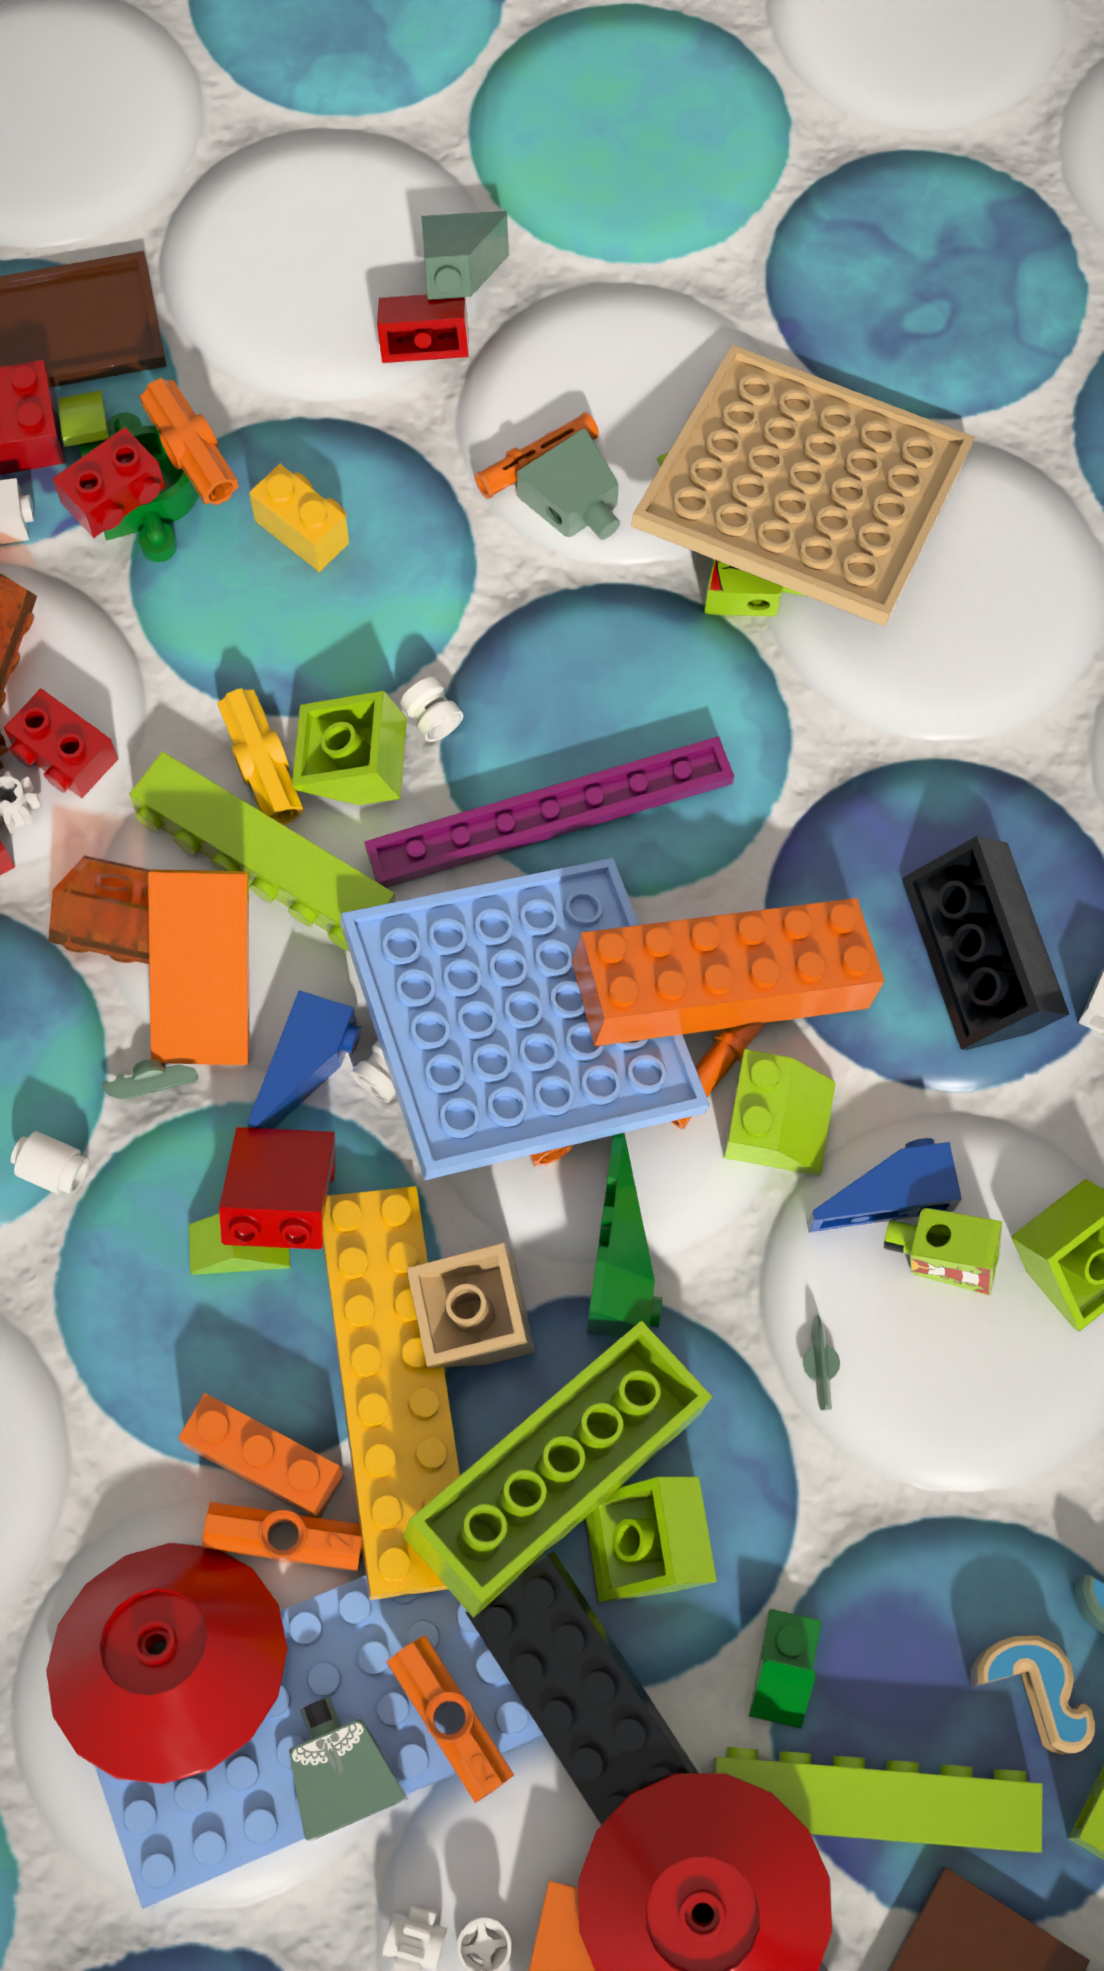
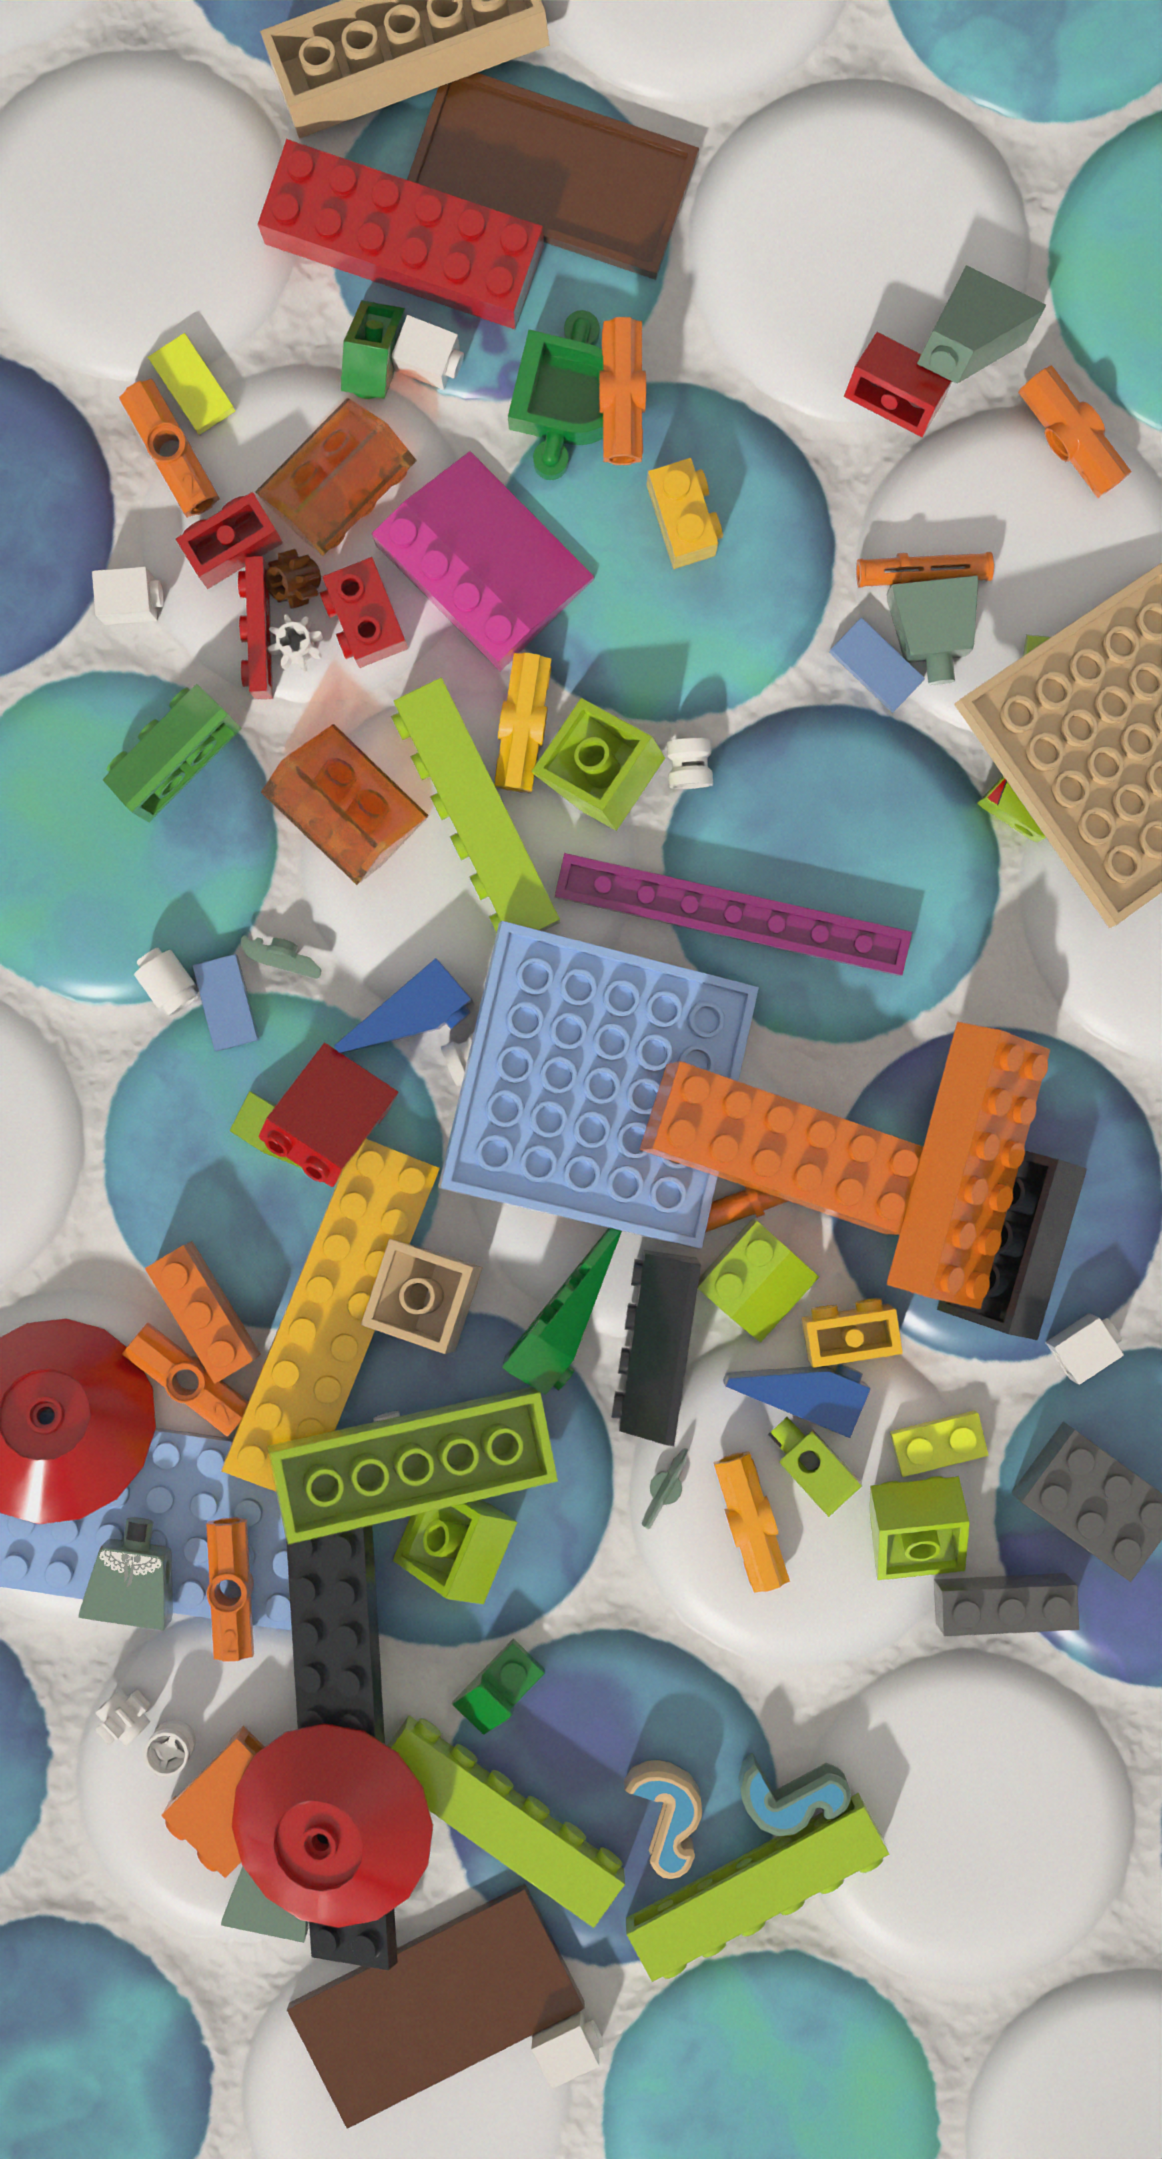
camera: 30 degrees right, 20 degrees up
red brick [52,427,165,538] -> none
lime slope [58,390,109,447] -> none
orange tile [148,869,250,1065] -> none
none -> medium blue tile [192,954,260,1051]
none -> dark pink slope [371,451,595,672]
none -> black slope [611,1250,701,1446]
none -> light orange piece [713,1451,790,1593]
none -> yellow brick [801,1298,903,1368]
none -> medium blue tile [829,618,925,713]
none -> orange brick [886,1022,1050,1309]
none -> neon yellow plate [890,1410,989,1477]
none -> orange piece [1018,365,1132,498]

